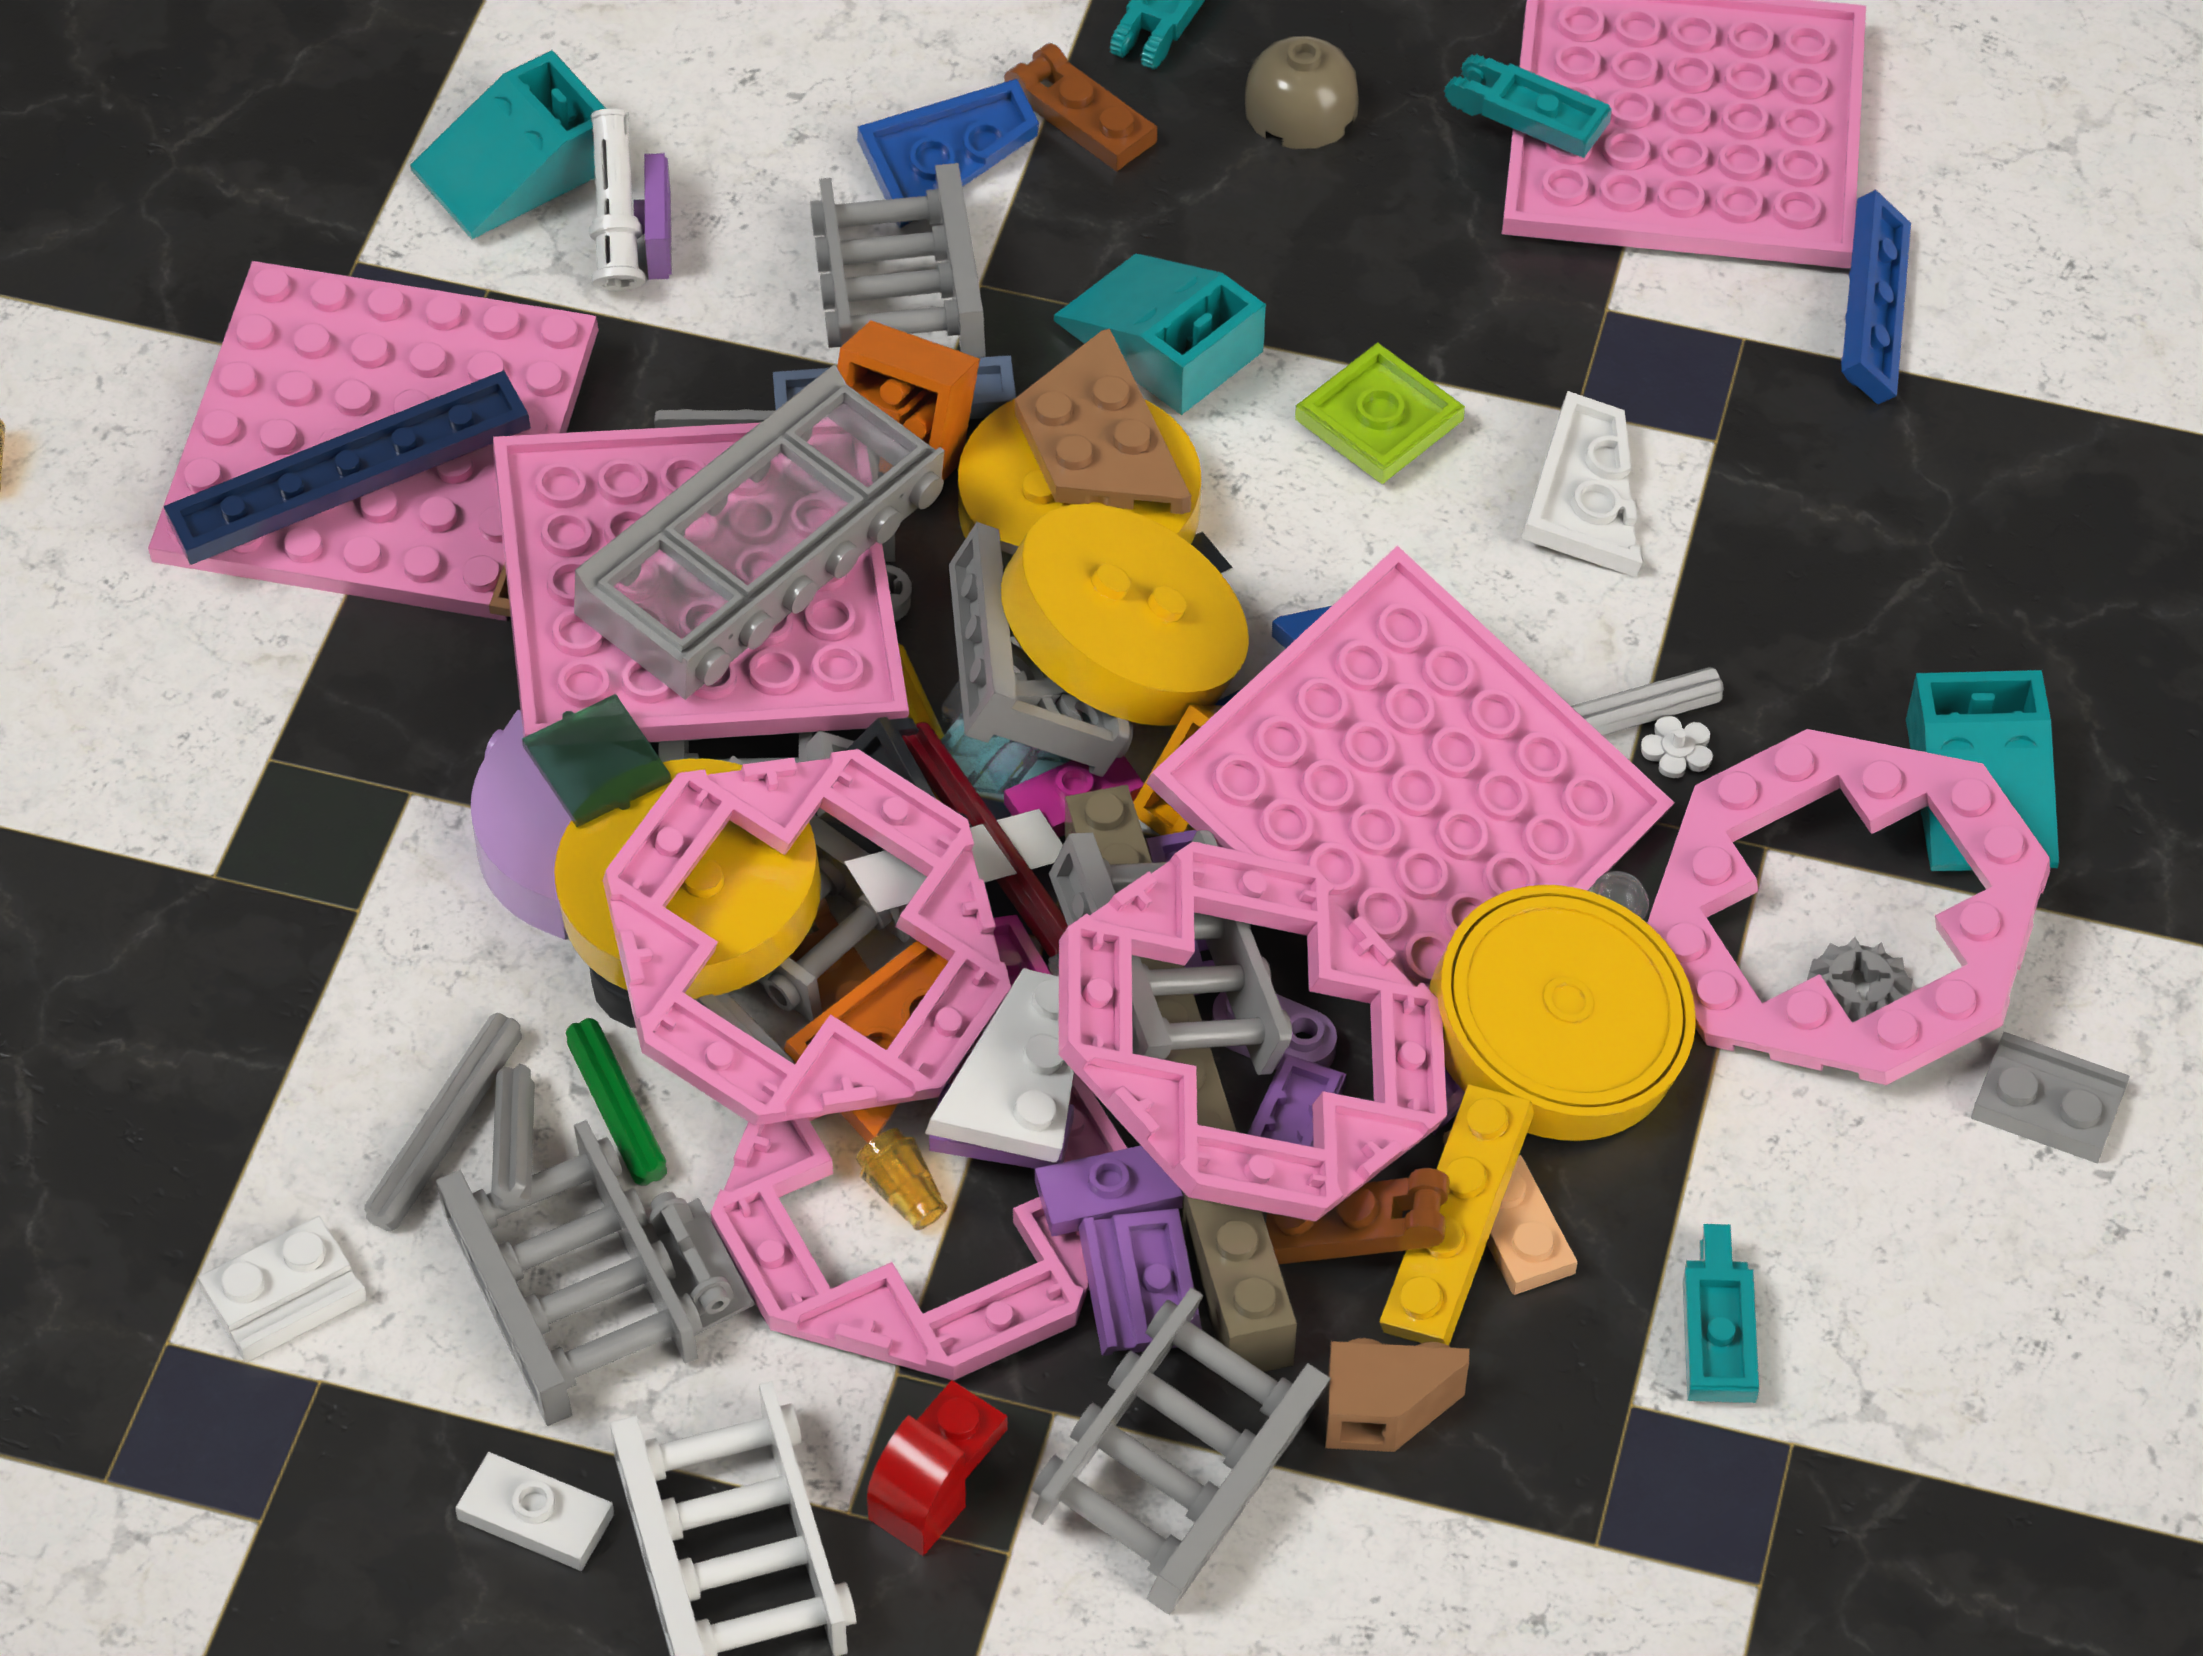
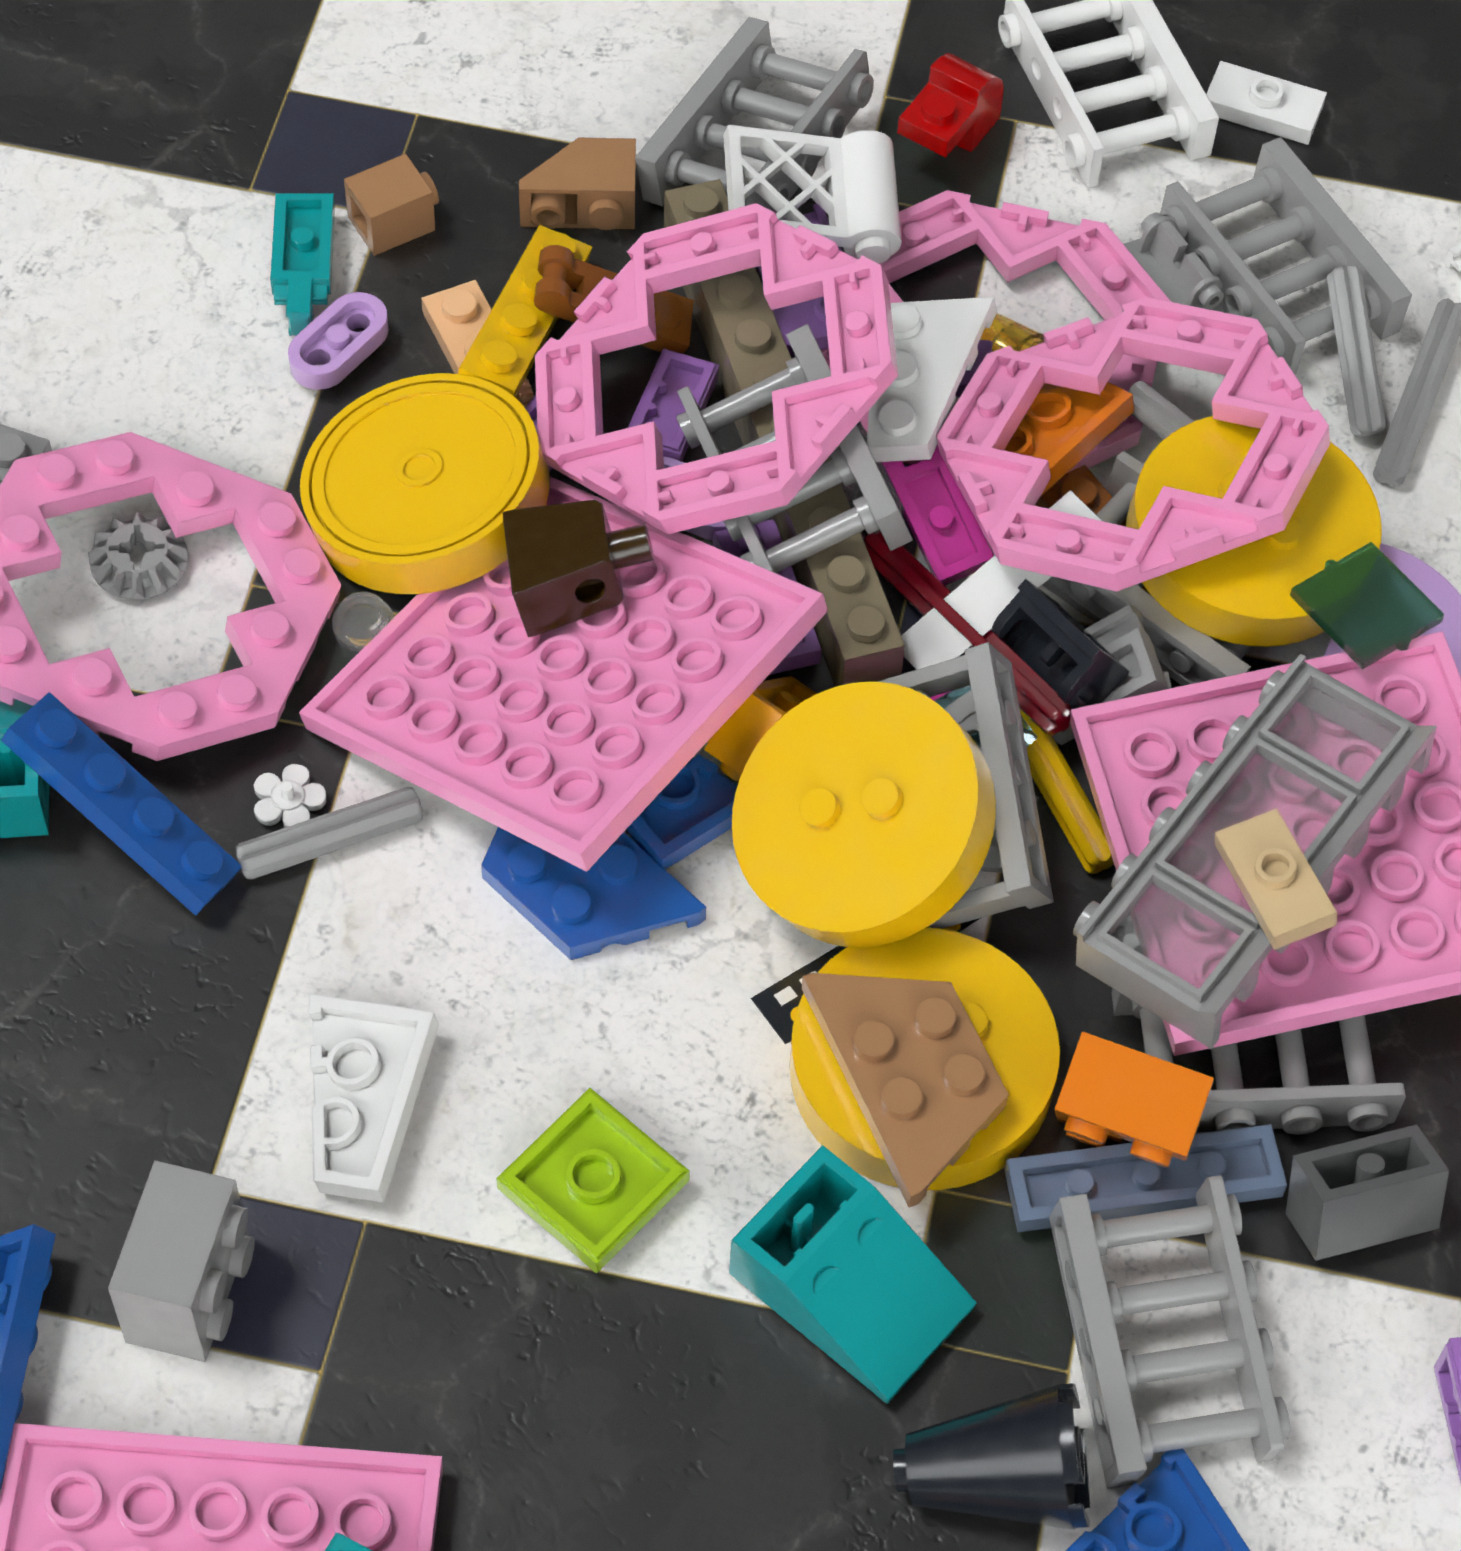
camera: 175 degrees right, 5 degrees up
none -> blue plate [1,692,242,916]
none -> light grey brick [108,1160,255,1362]
none -> lavender plate [288,292,388,390]
none -> medium nougat brick [344,154,439,256]
none -> dark brown torso [502,500,654,637]
none -> white piece [723,125,902,264]
none -> black cone [893,1383,1090,1530]
none -> tan plate [1215,808,1337,950]
none -> dark grey brick [1286,1124,1449,1261]

